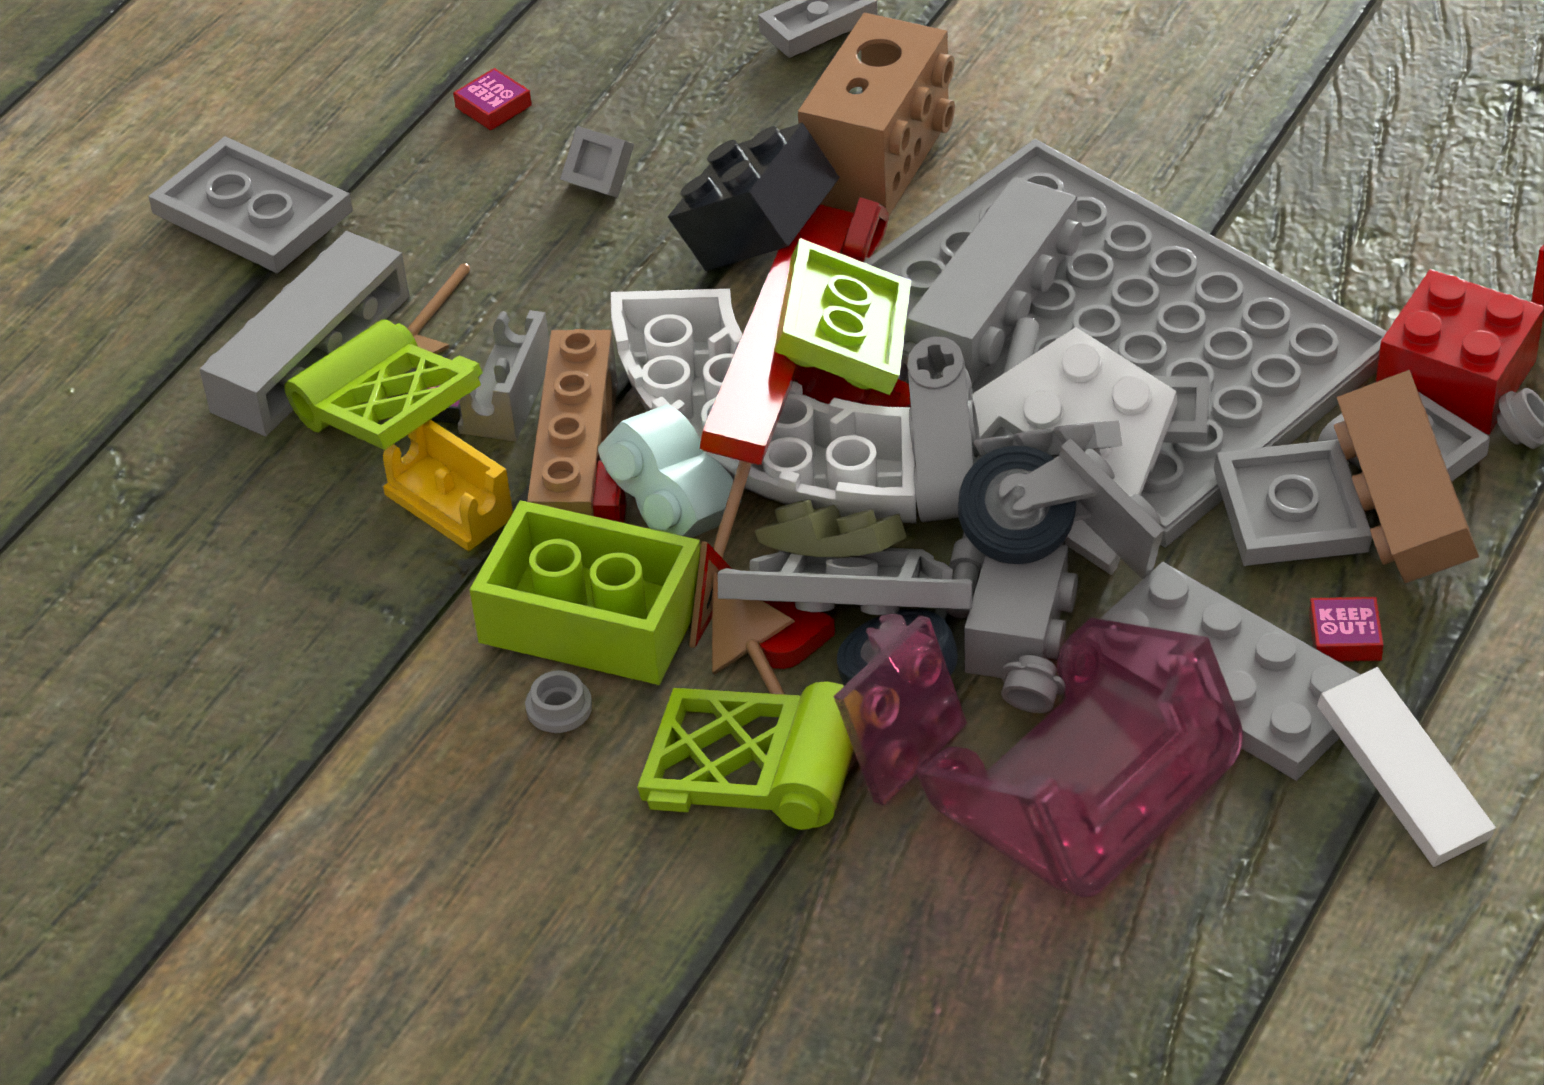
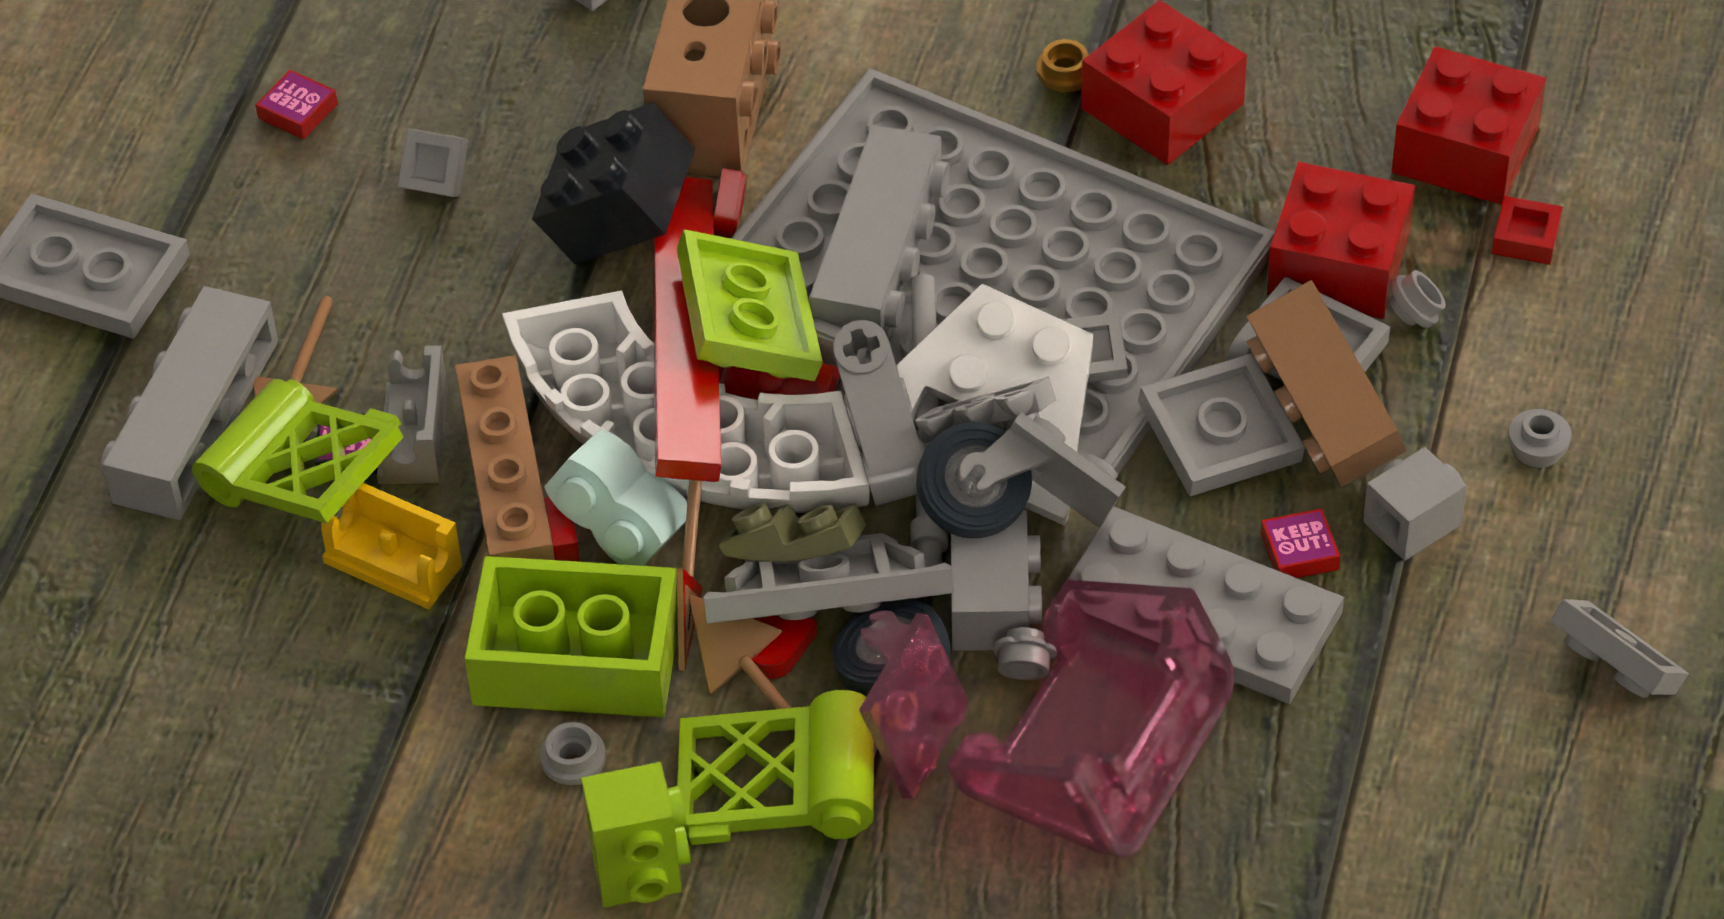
camera: 15 degrees left, 5 degrees up
white tile [1317,667,1496,867] -> none
none -> lime brick [581,762,691,908]
none -> pearl gold plate [1036,39,1089,92]
none -> red brick [1081,0,1247,165]
none -> light grey brick [1363,447,1467,561]

